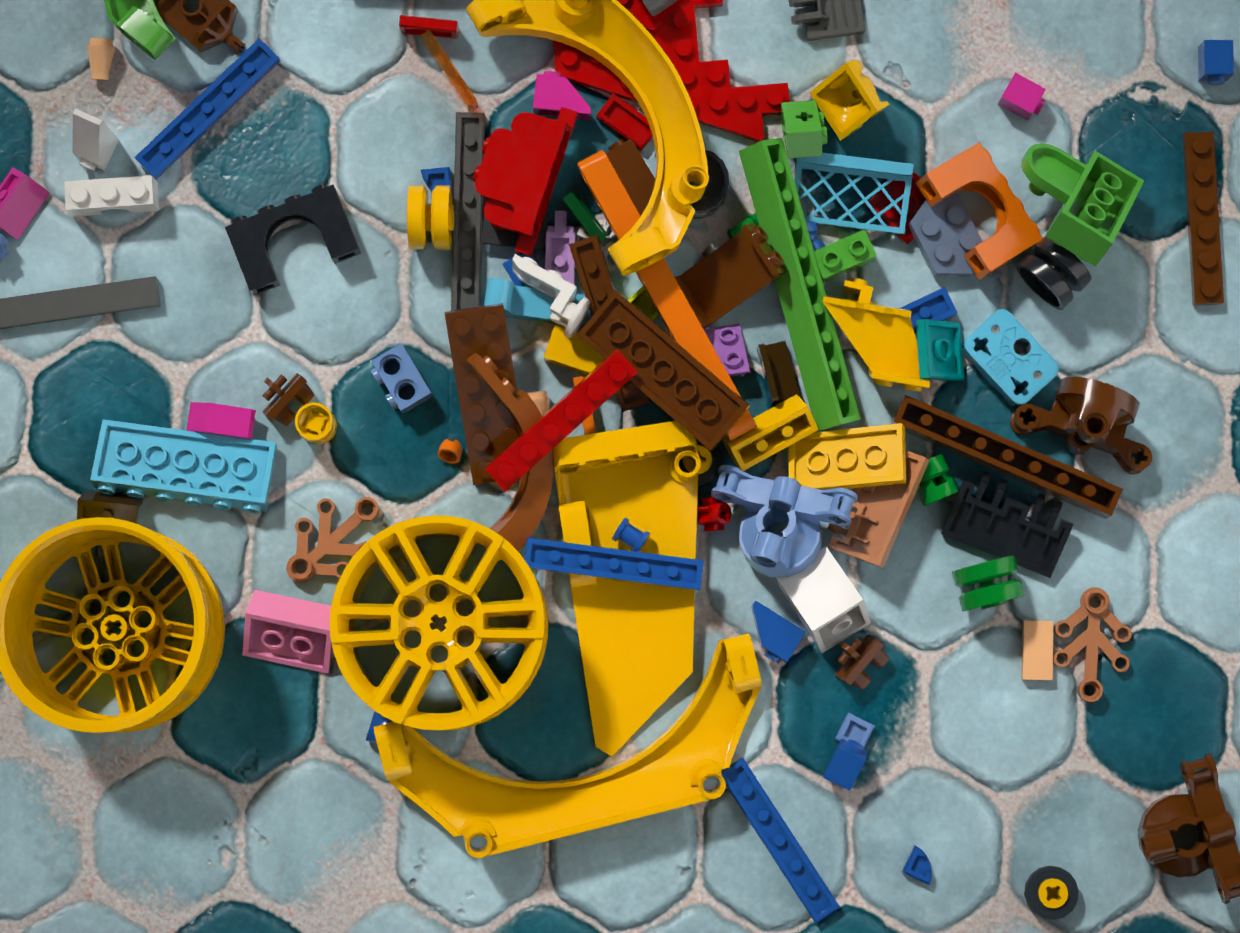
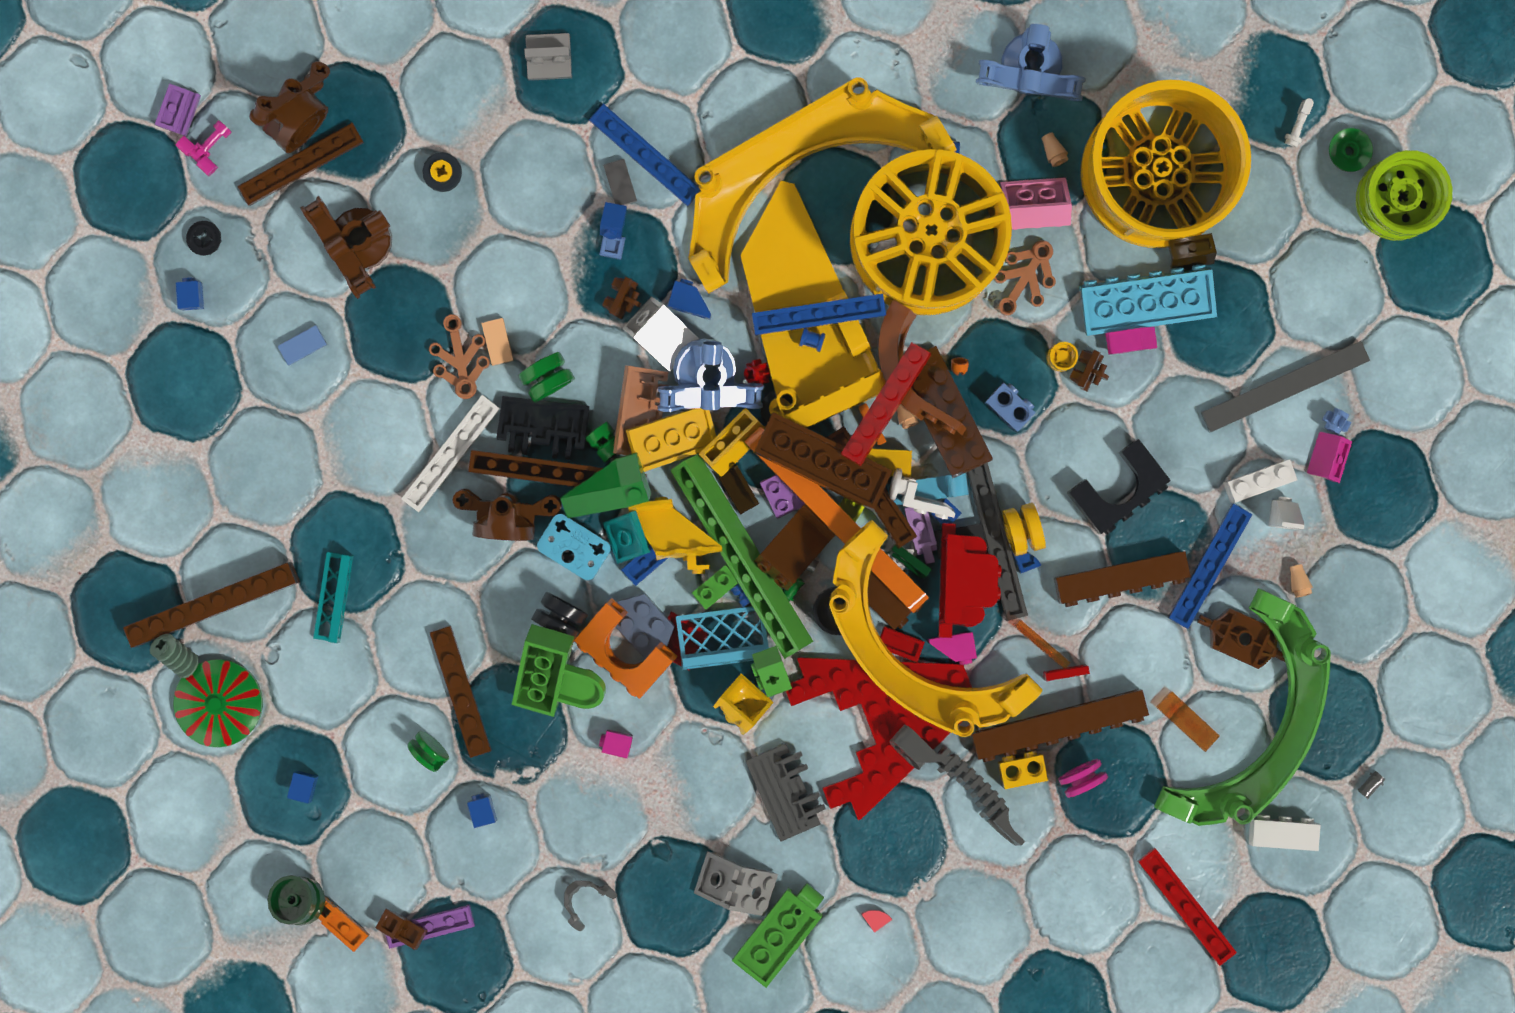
camera: 160 degrees right, 5 degrees up
blue tile [901,845,932,885] -> none
none -> white plate [401,395,500,512]
none -> green wedge [560,452,651,518]
none -> flat silver tile [603,159,637,205]
none -> medium blue piece [976,24,1086,101]
none -> light nougat cone [1041,132,1068,167]
none -> reddish brown brick [1054,551,1191,607]

